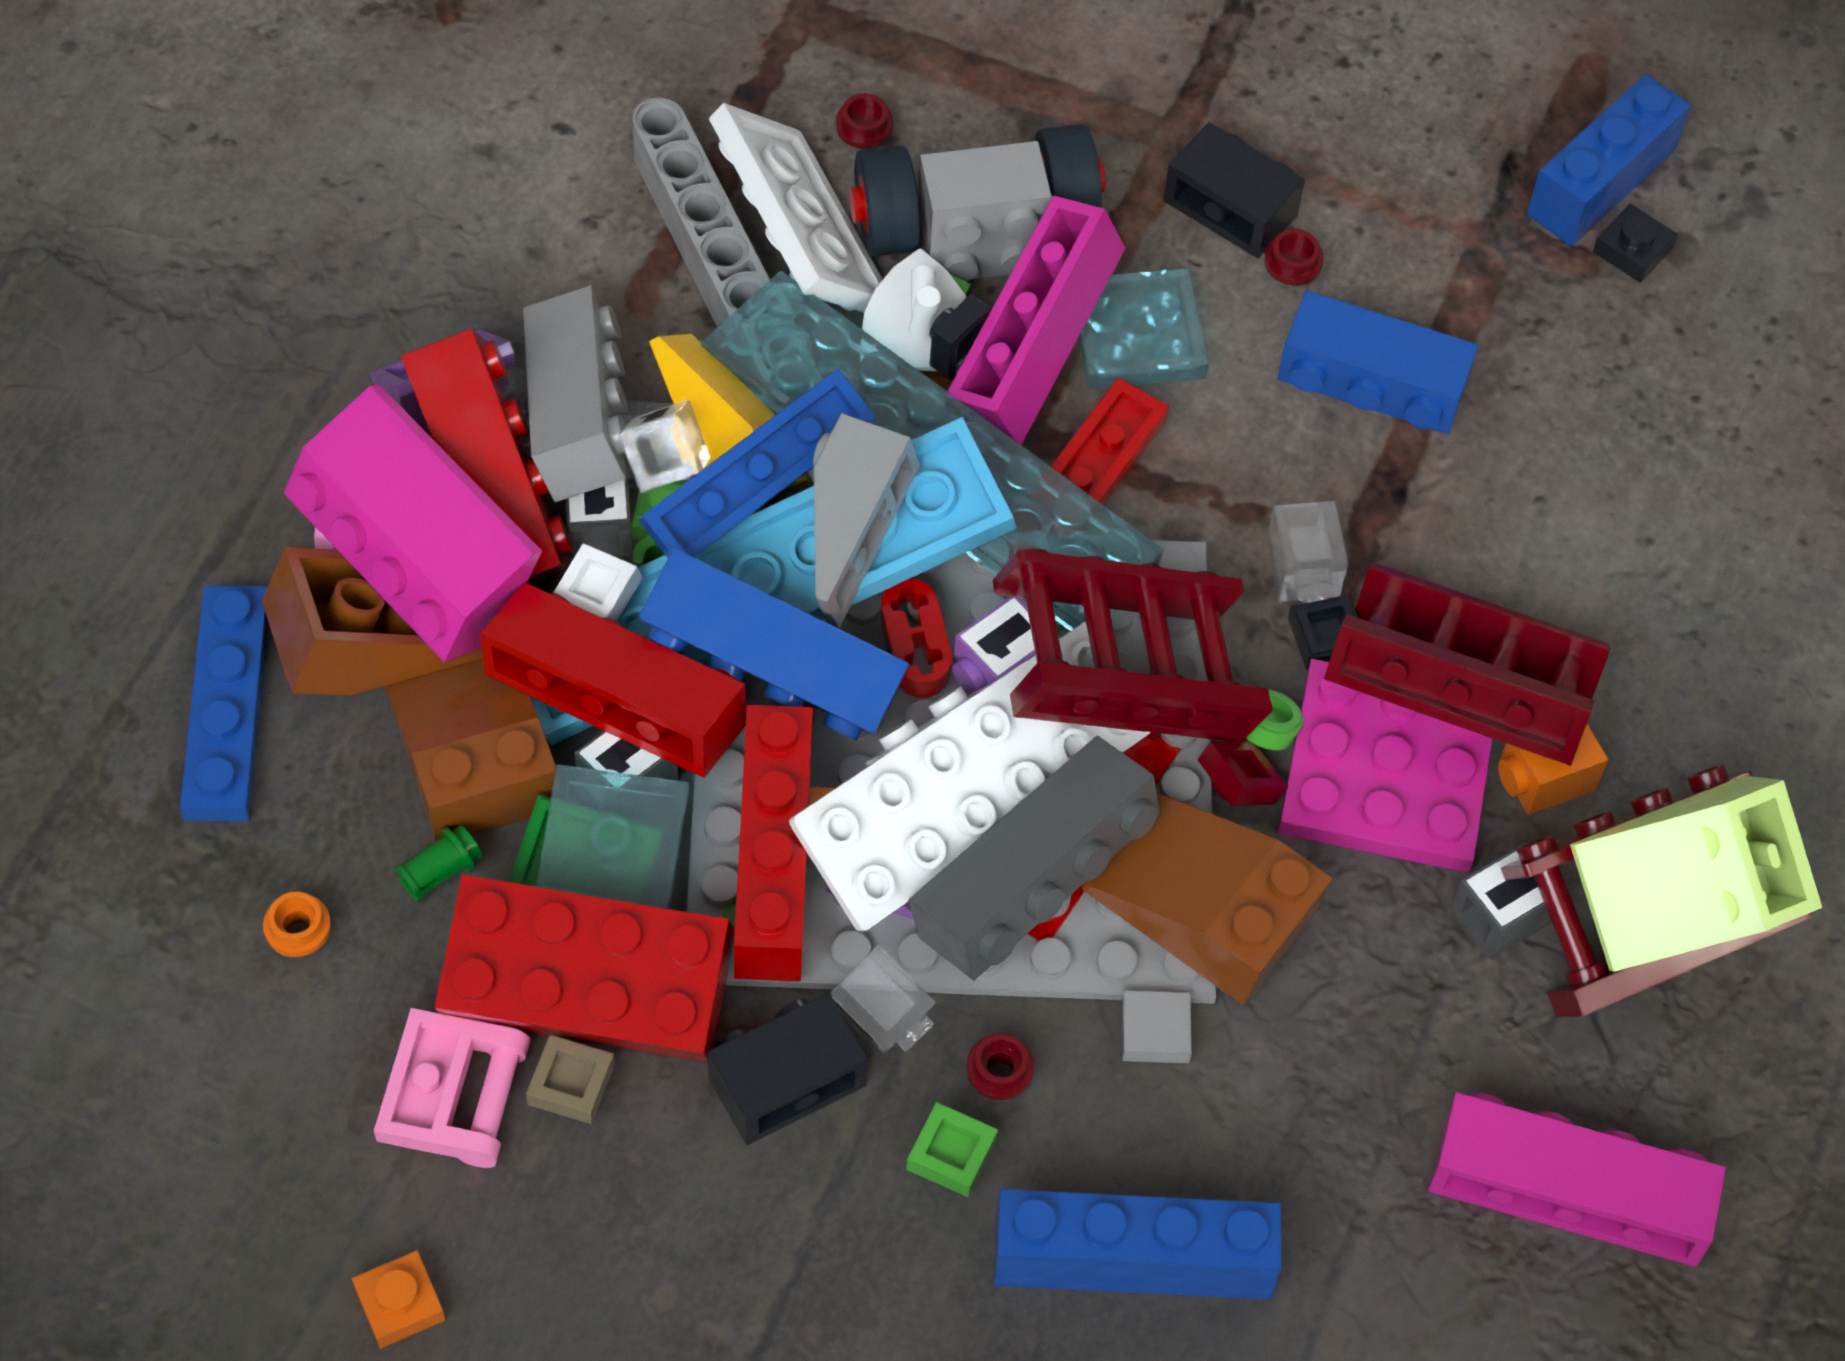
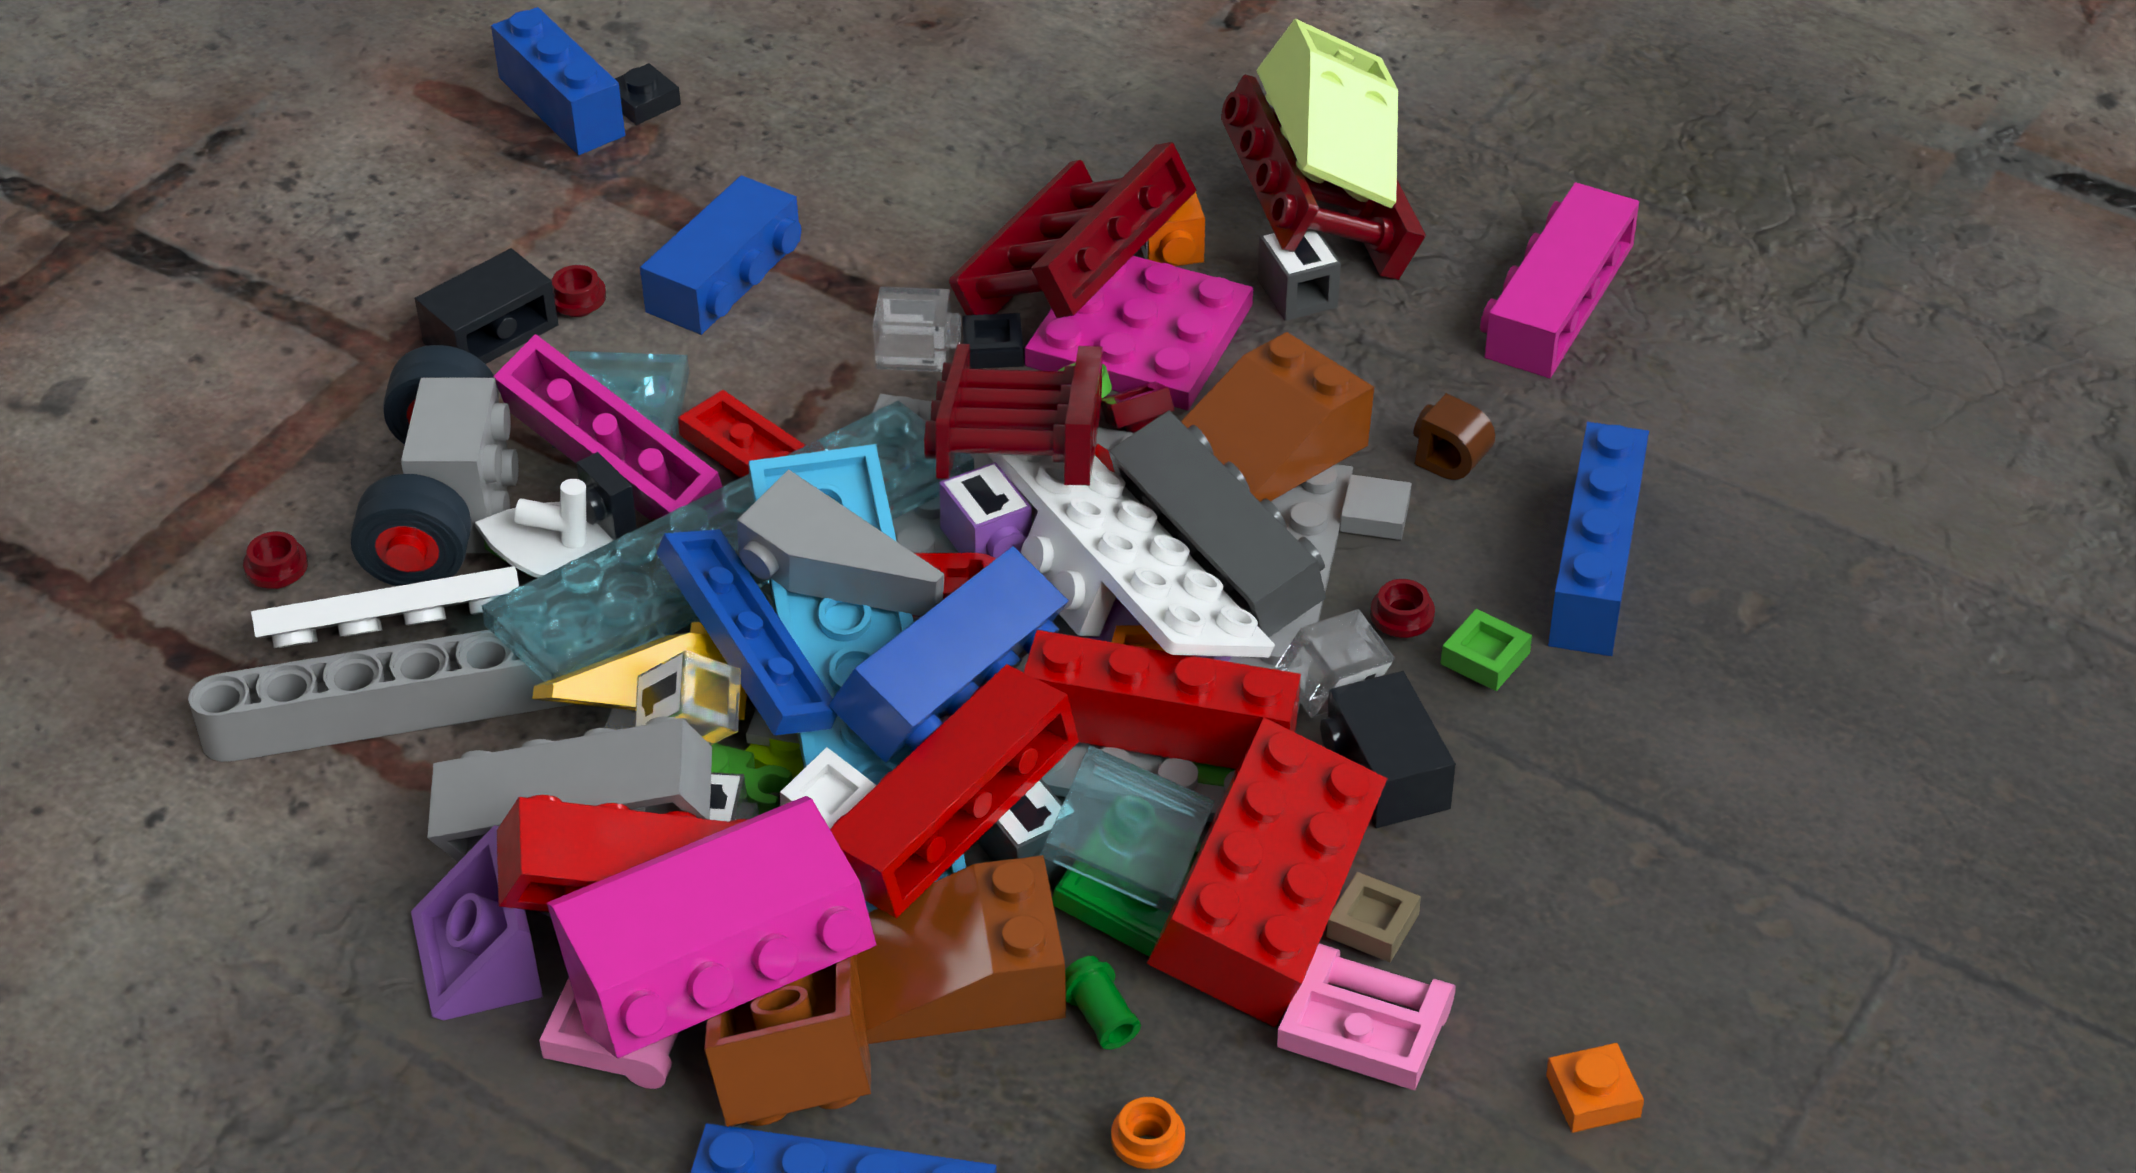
camera: 75 degrees left, 15 degrees down
none -> reddish brown plate [1413,393,1495,480]

